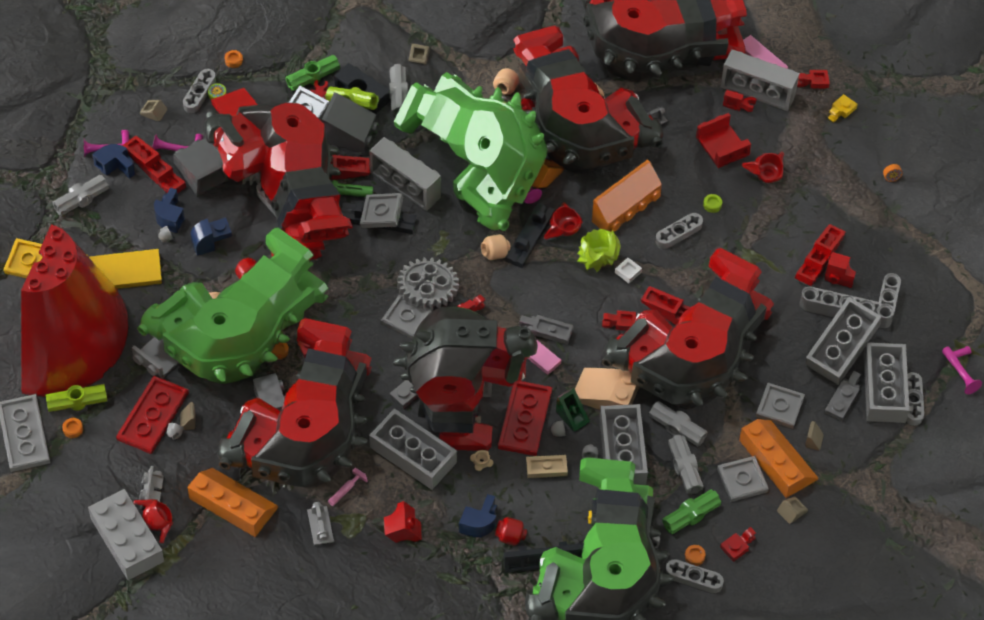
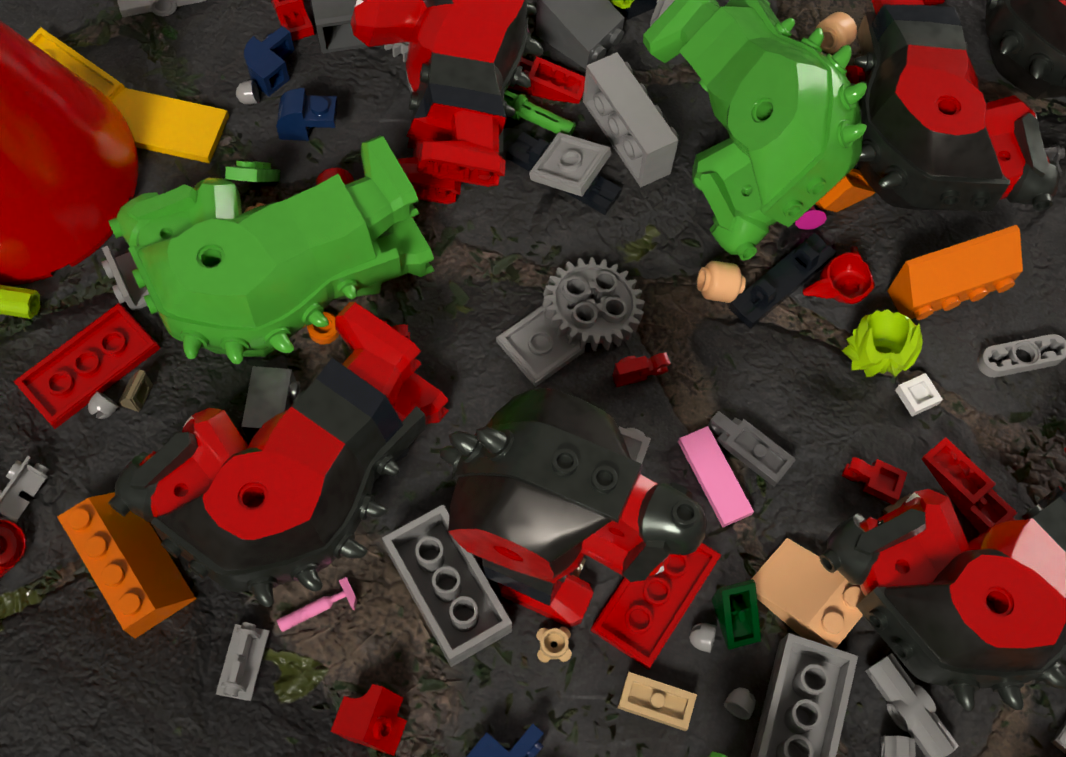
camera: 20 degrees right, 10 degrees up
none -> bright green plate [225,161,280,182]

